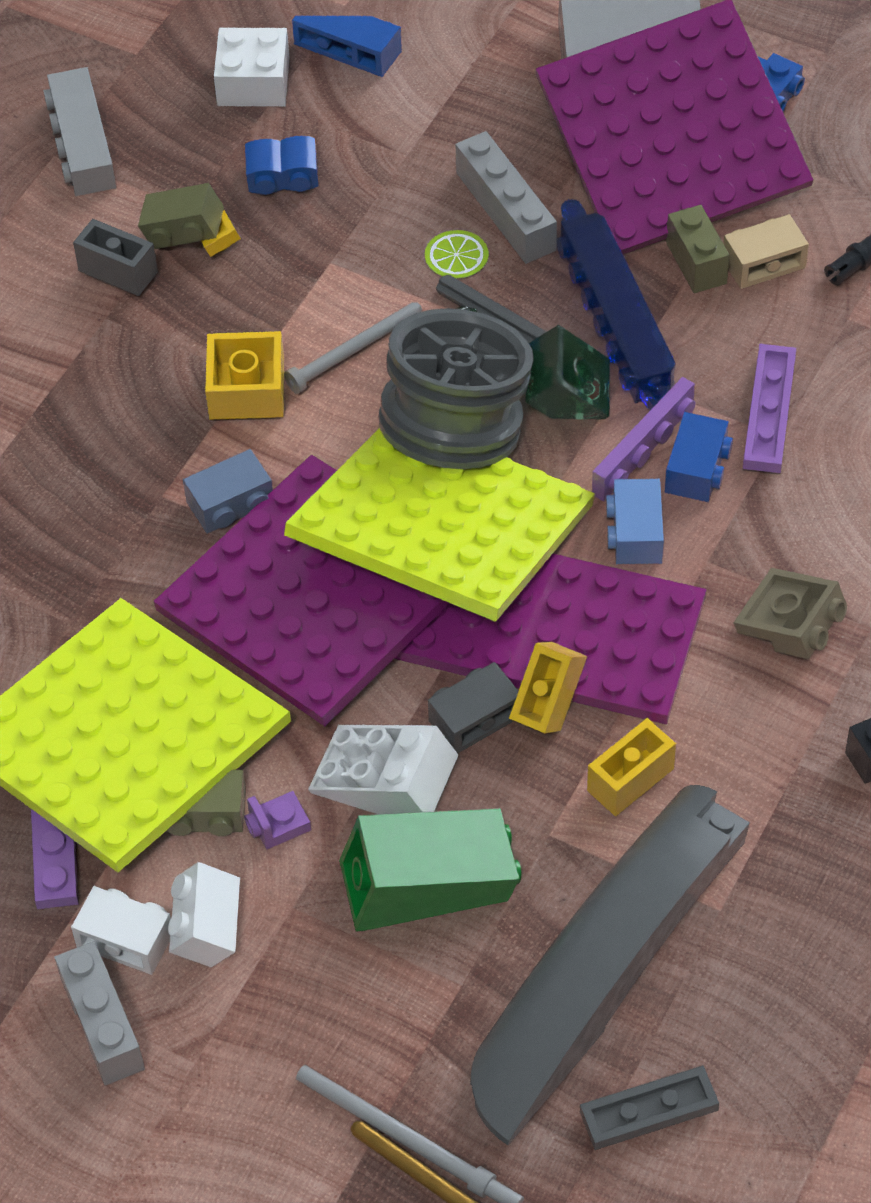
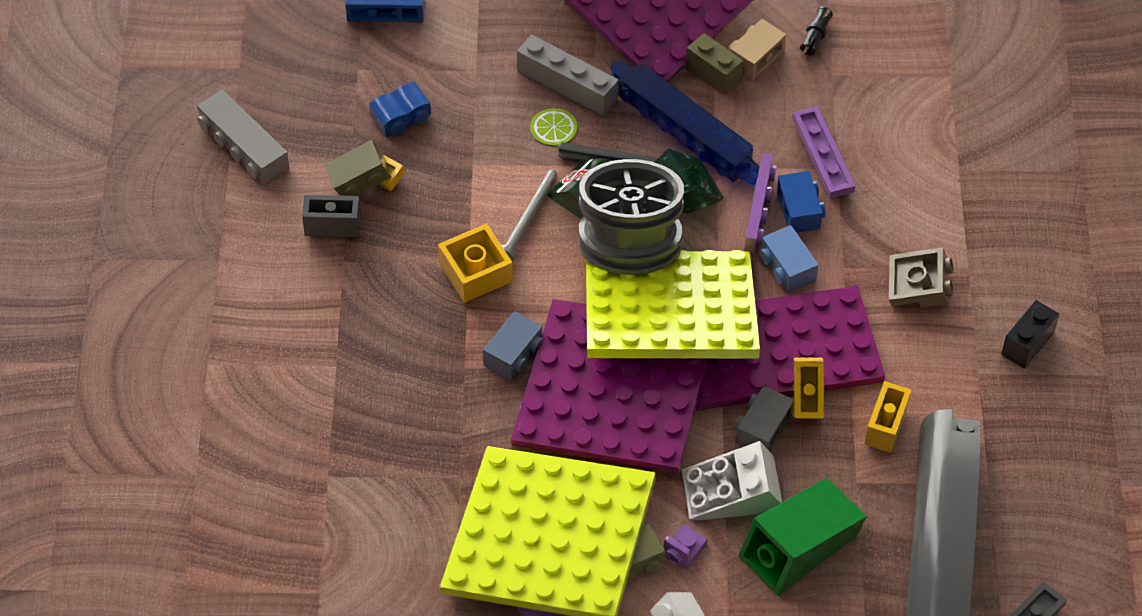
camera: 30 degrees left, 0 degrees up
white brick [214,28,290,106] -> none

